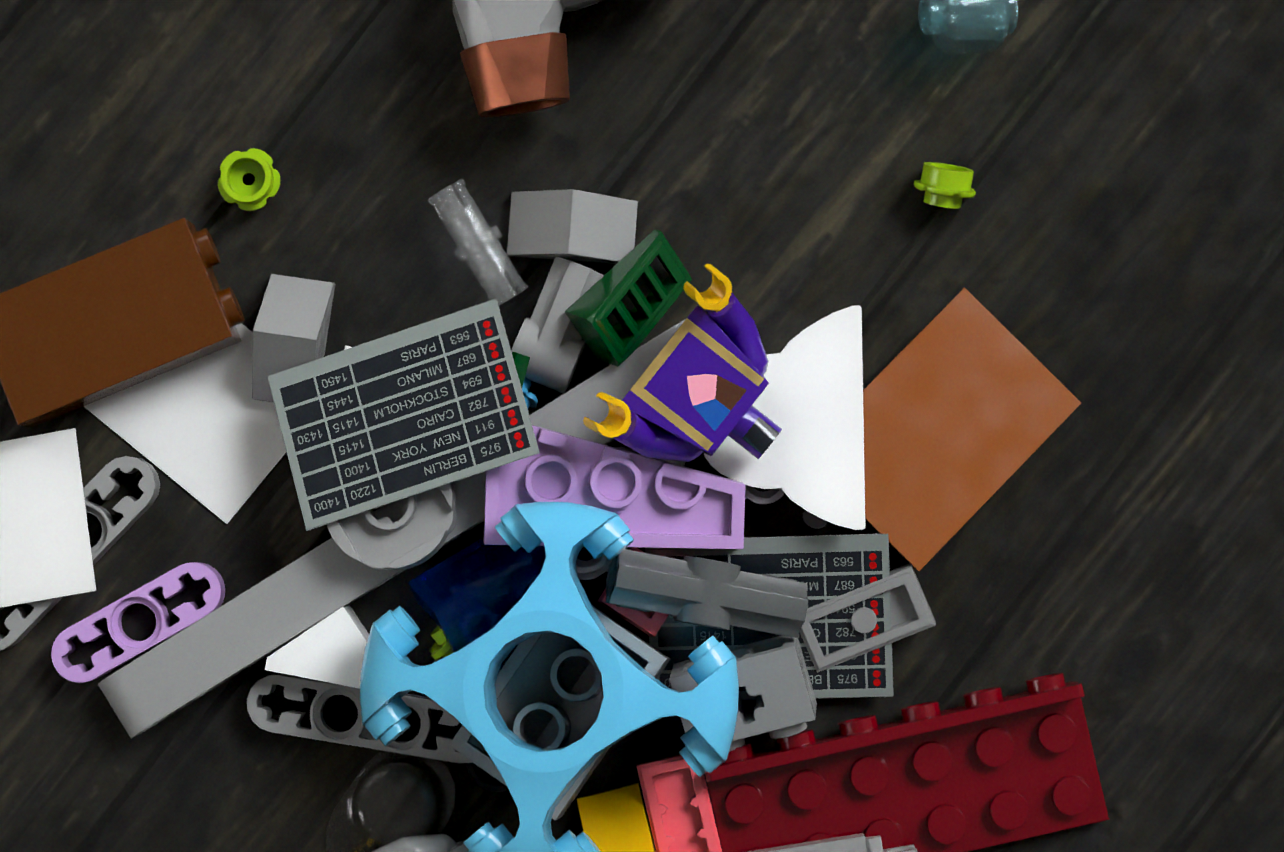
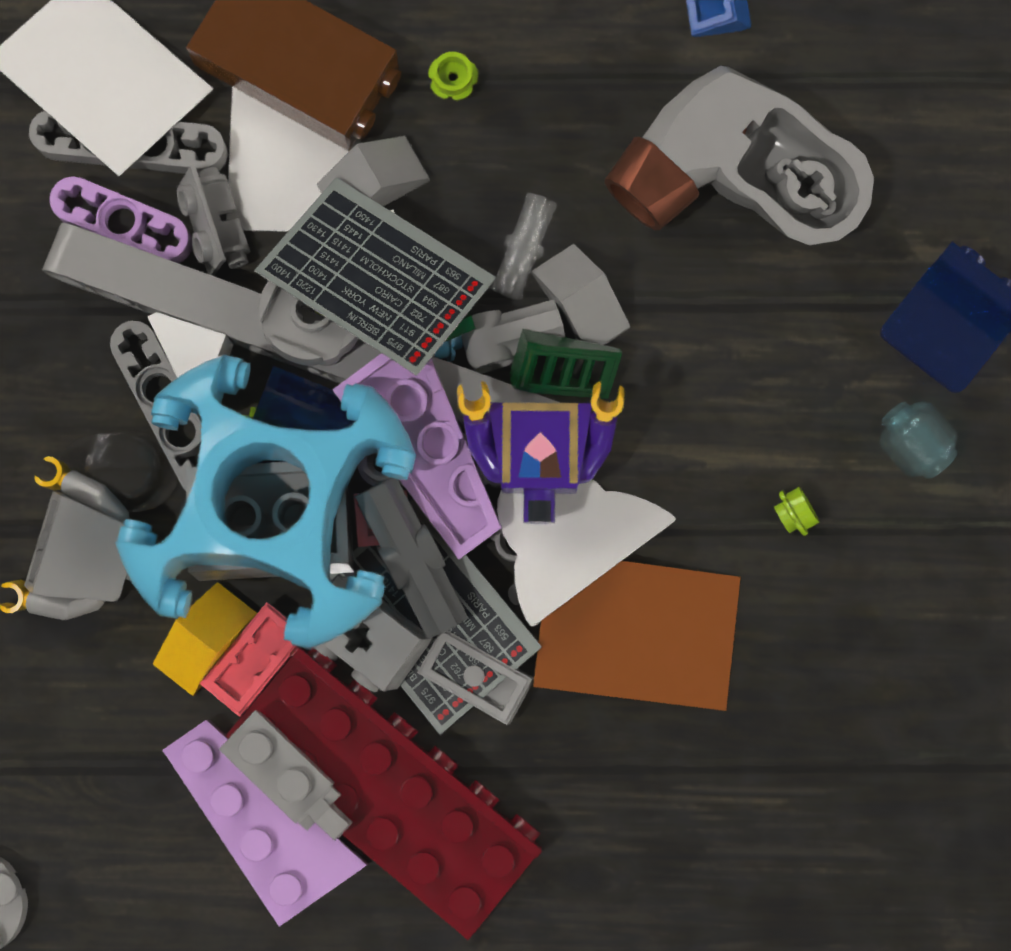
camera: 50 degrees right, 5 degrees down
none -> light grey hinge [177,165,250,276]

